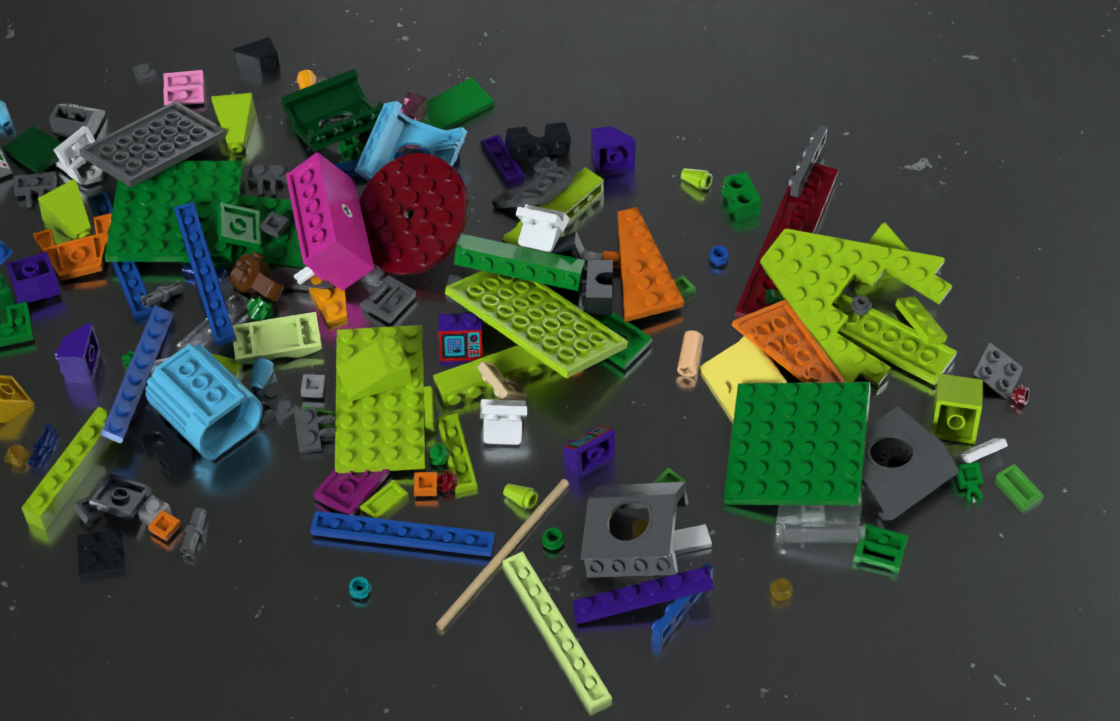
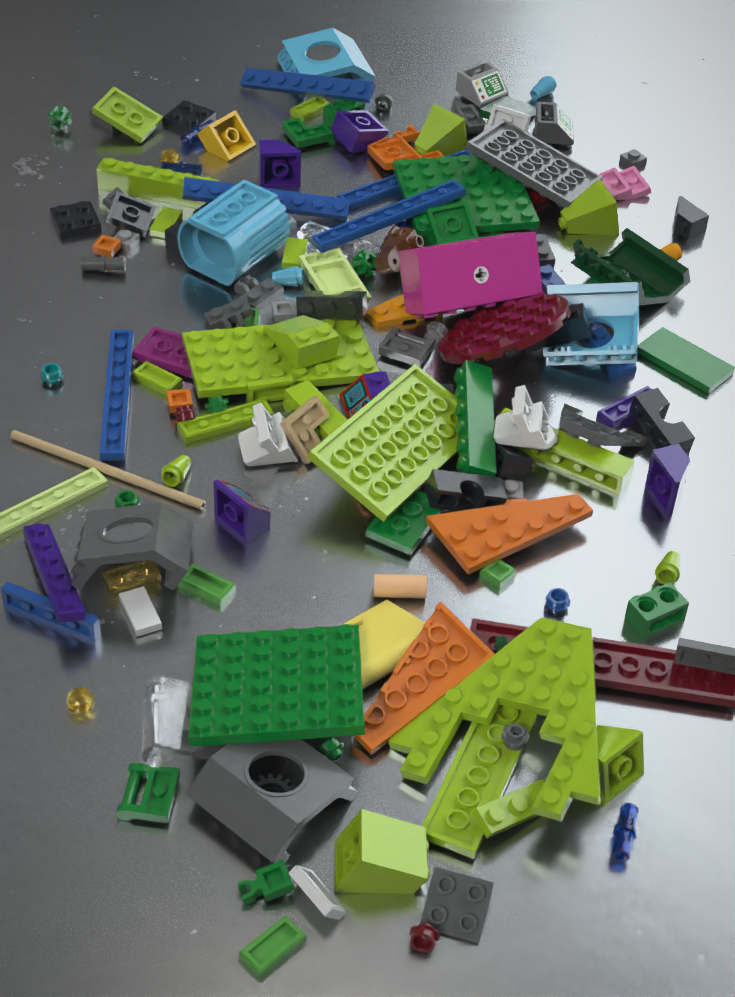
camera: 75 degrees right, 10 degrees down
dark grey pin [141,280,184,308] -> none
clear pink brick [400,92,428,122] -> none
none -> lime tile [149,206,183,239]
none -> black arch [296,291,367,319]
none -> clear blue pin [611,803,639,862]

